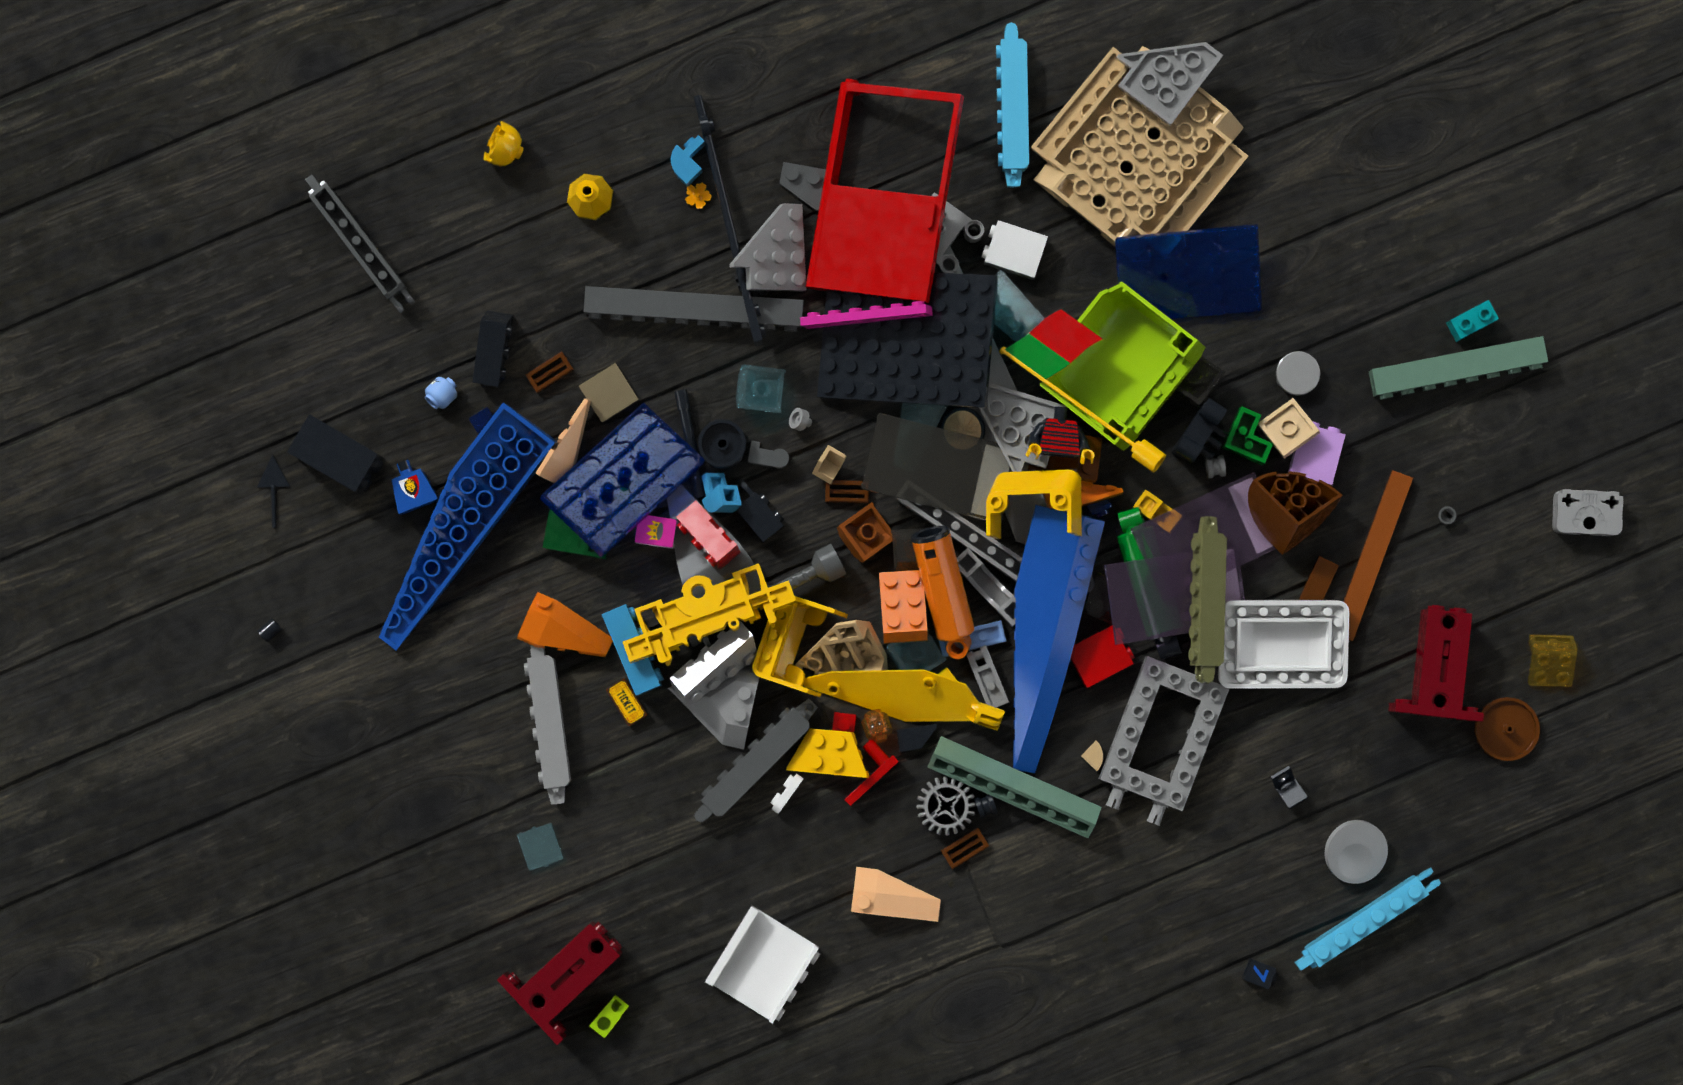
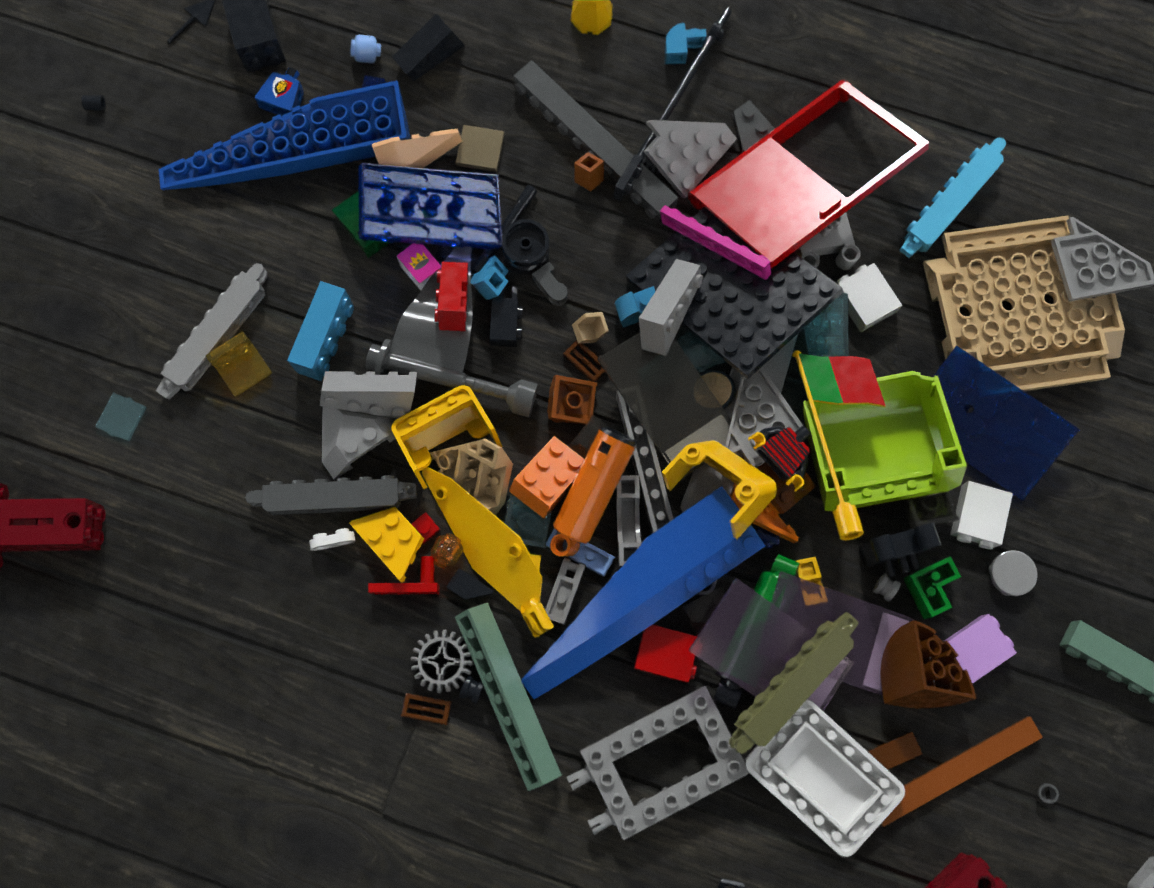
camera: 40 degrees right, 10 degrees down
orange wedge [517,592,613,657] -> none
reddish brown tile [525,351,574,394] -> none
lime leg [589,995,629,1038] -> none
tile [606,678,648,726] -> none
yellow piece [623,563,797,666] -> none
light orange plant [685,183,712,209] -> none
white panel [705,906,820,1024] -> none
clear light blue slope [736,364,786,413] -> none
light grey tile [789,408,812,431] -> none
light nougat wedge [851,867,941,922] -> none
tan tile [1081,740,1103,771] -> none
tan tile [1258,398,1320,459] -> none
none -> clear yellow bracket [205,331,272,396]
none -> dark orange brick [574,152,604,191]
none -> dark azure brick [615,286,655,327]
none -> light grey wedge [639,259,703,356]
none -> white brick [951,481,1013,549]

